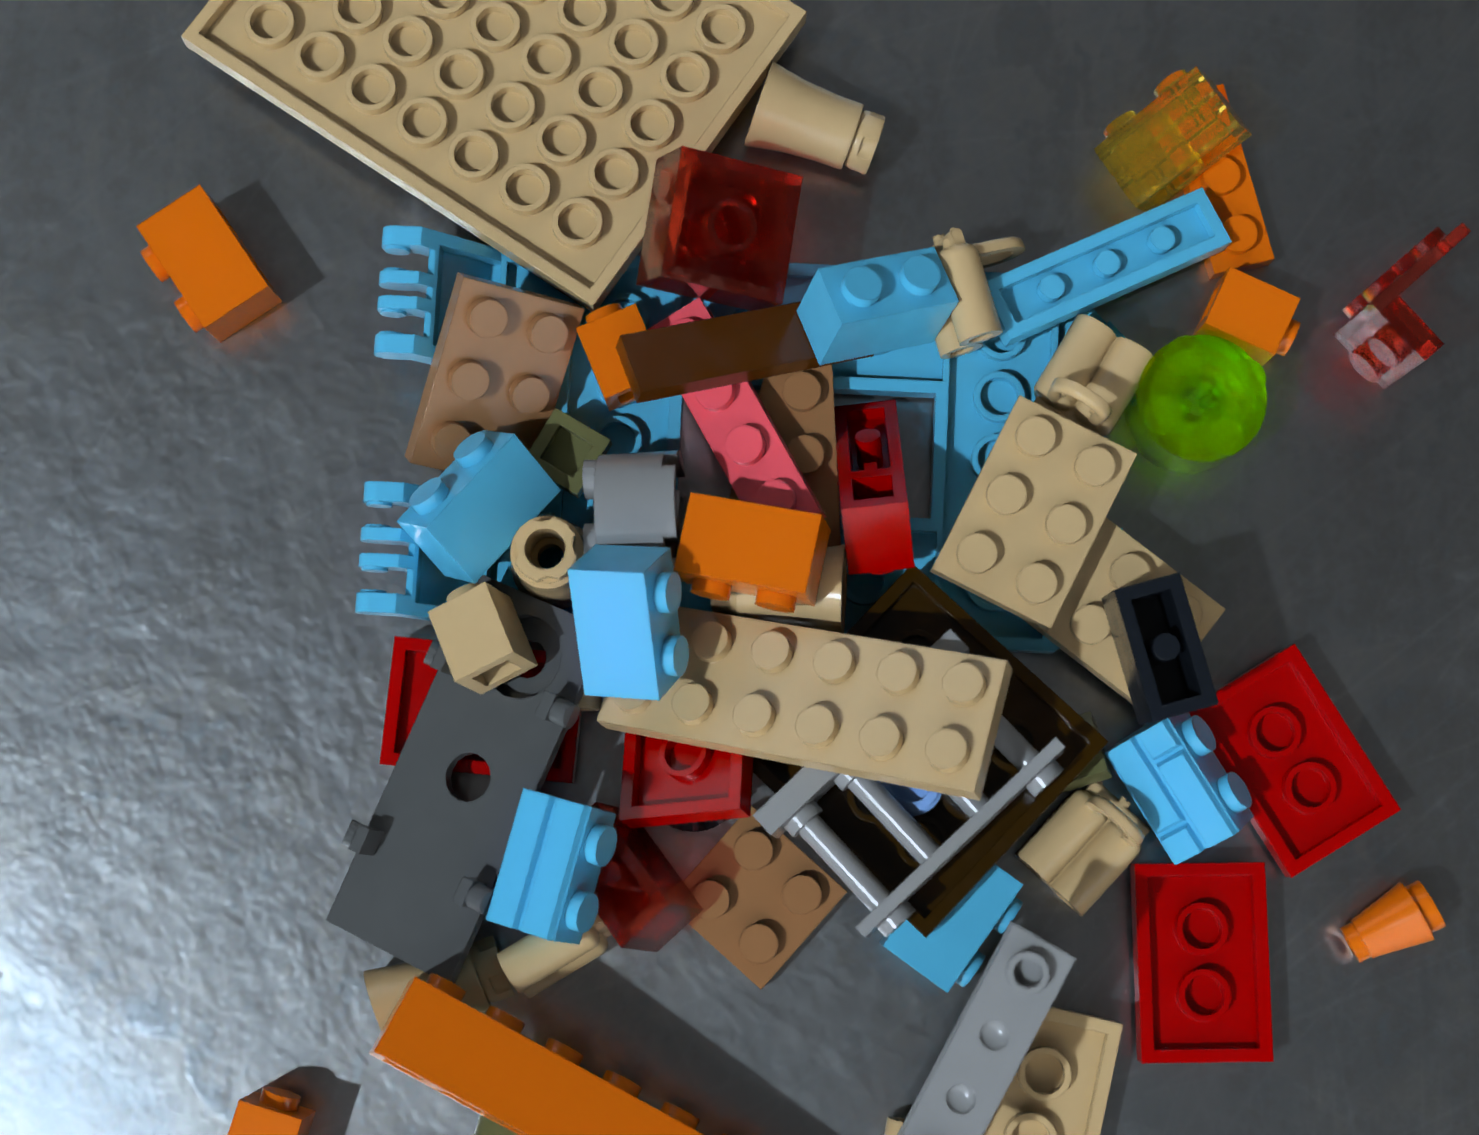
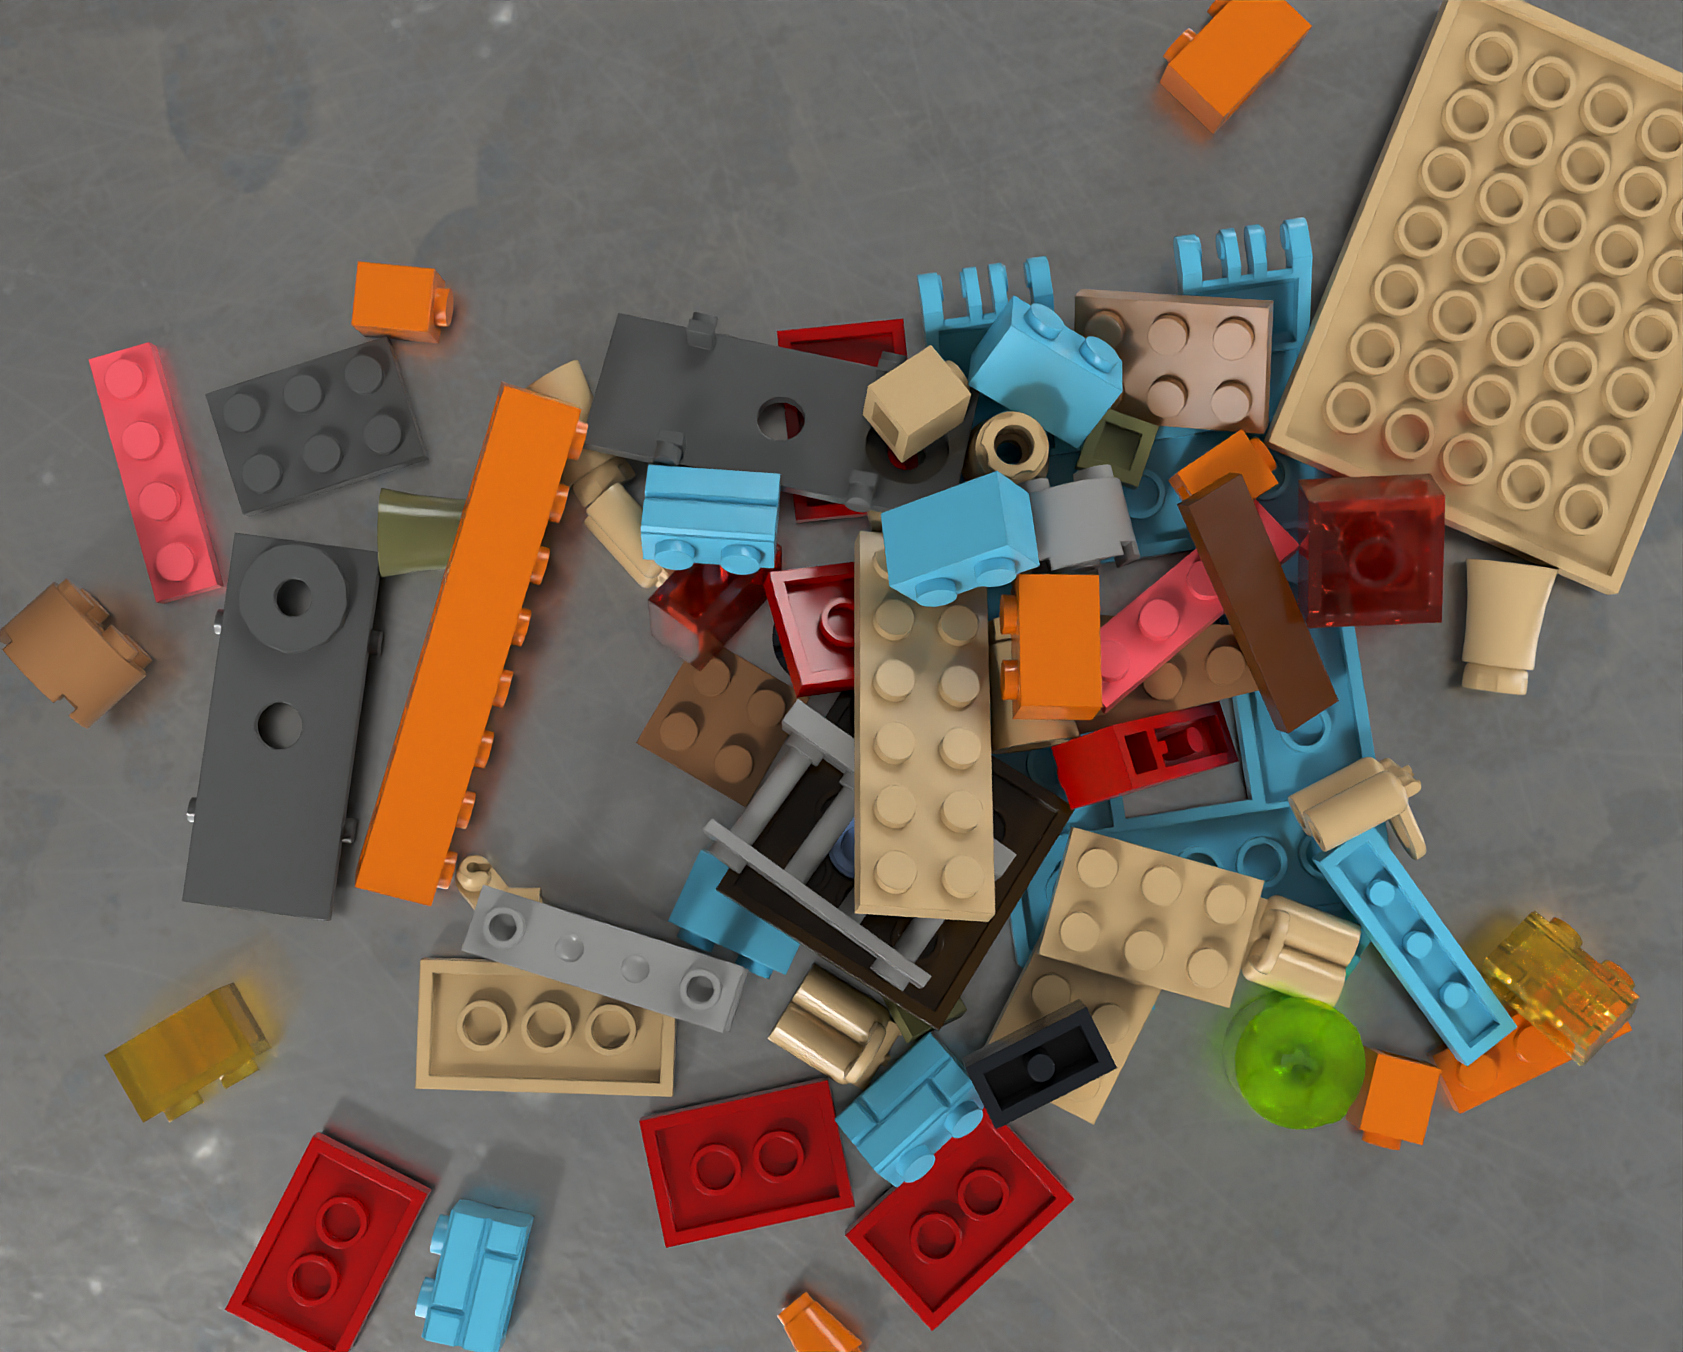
camera: 75 degrees right, 5 degrees up
medium azure brick [796,247,959,365] -> none
clear red bracket [1333,222,1471,389] -> none

